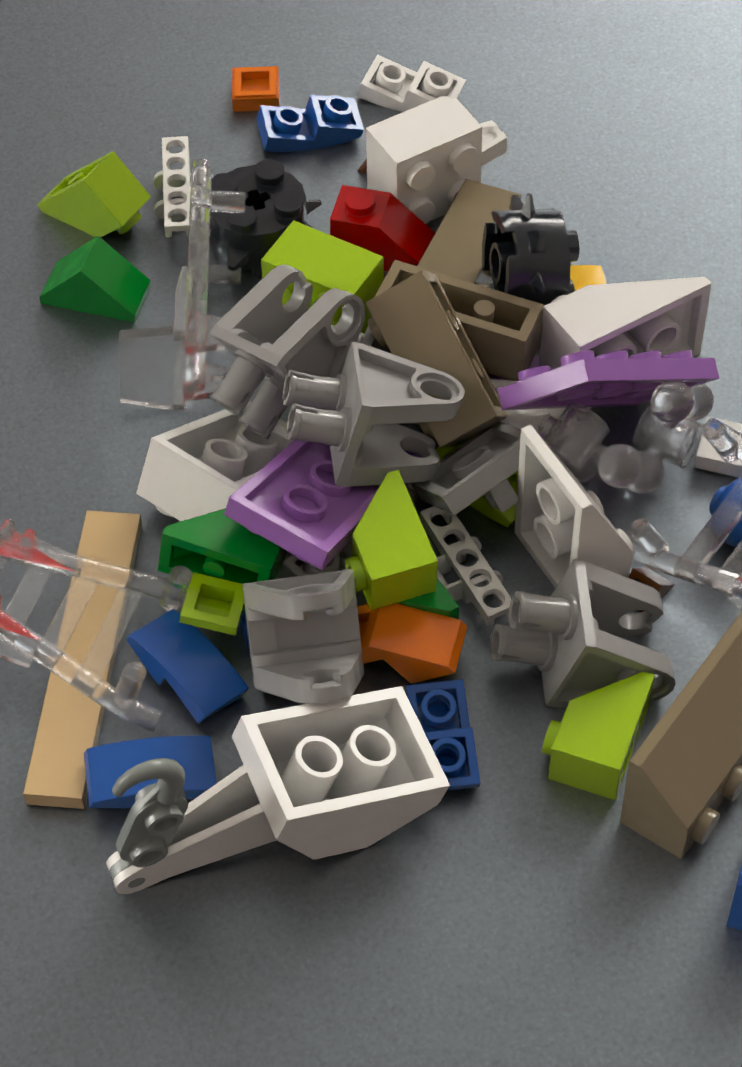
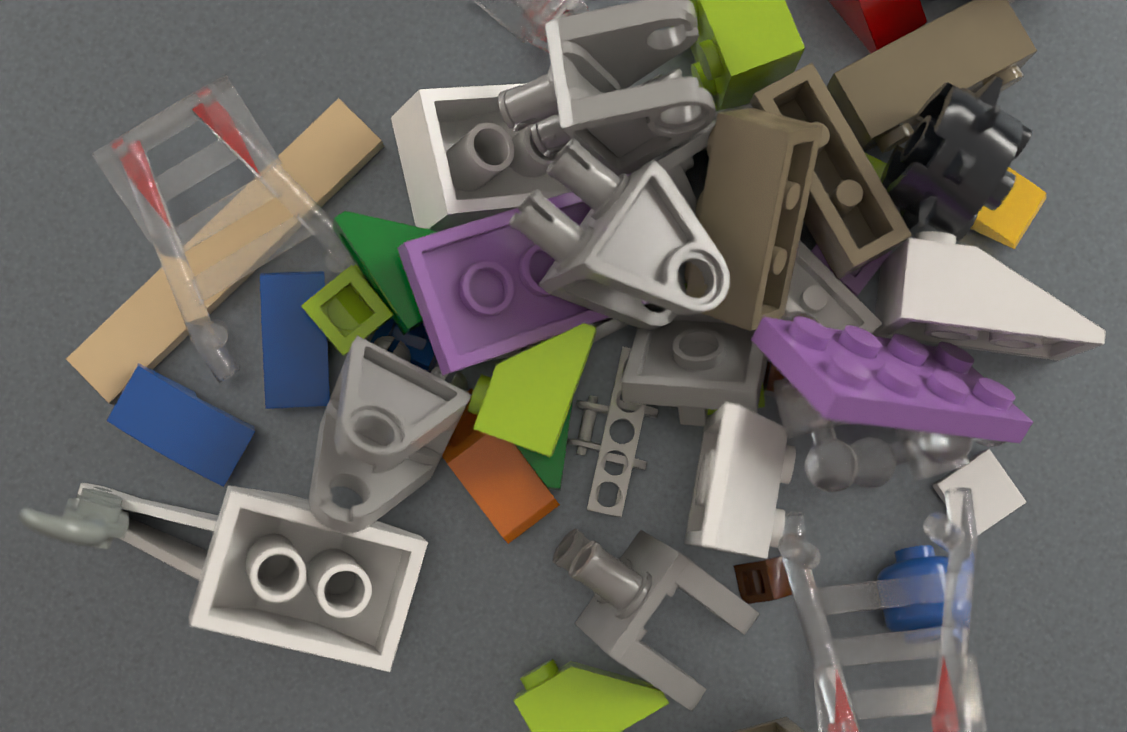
camera: 40 degrees right, 30 degrees up
blue slope [405,679,481,791] -> none

